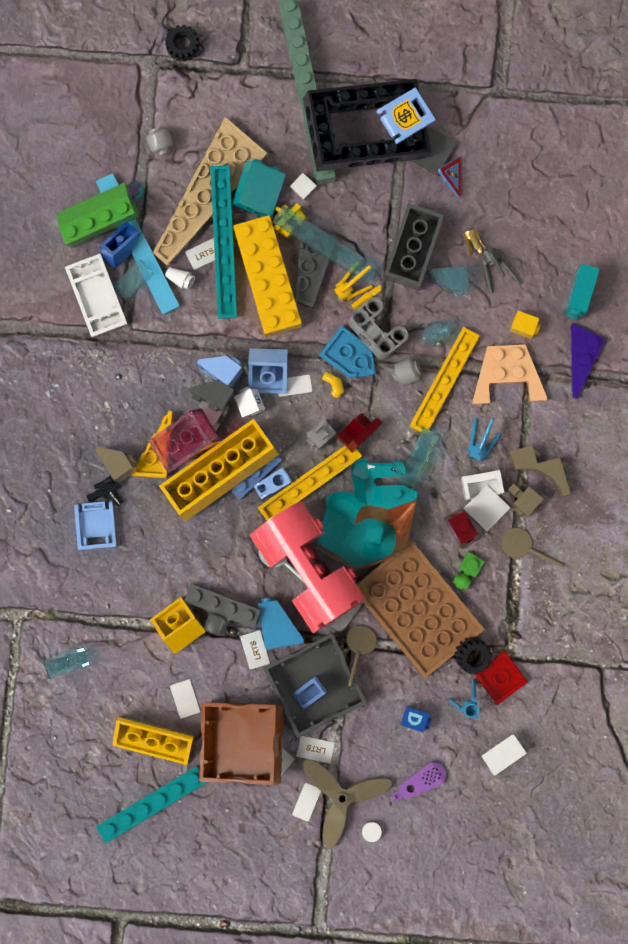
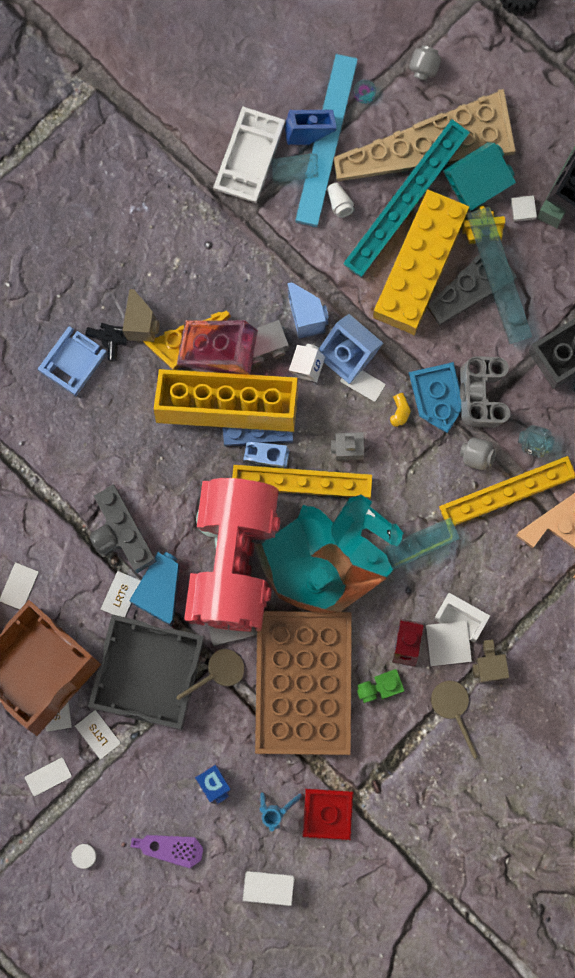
camera: 45 degrees right, 5 degrees down
bright green slope [57,182,140,248] -> none
yellow slope [150,597,206,655] -> none
white sticker [185,238,215,270] -> none
dark grey slope [189,380,235,412] -> none
medium blue slope [292,676,327,710] -> none
dark tan piece [303,759,392,849] -> none
yellow plant [333,261,373,302] -> none
dark red panel [337,413,383,453] -> none
yellow piece [351,285,381,310] -> none
black tyre [454,637,492,674] -> none
dark azure plant [467,418,501,462] -> none
dark tan arch [508,445,572,498] -> none

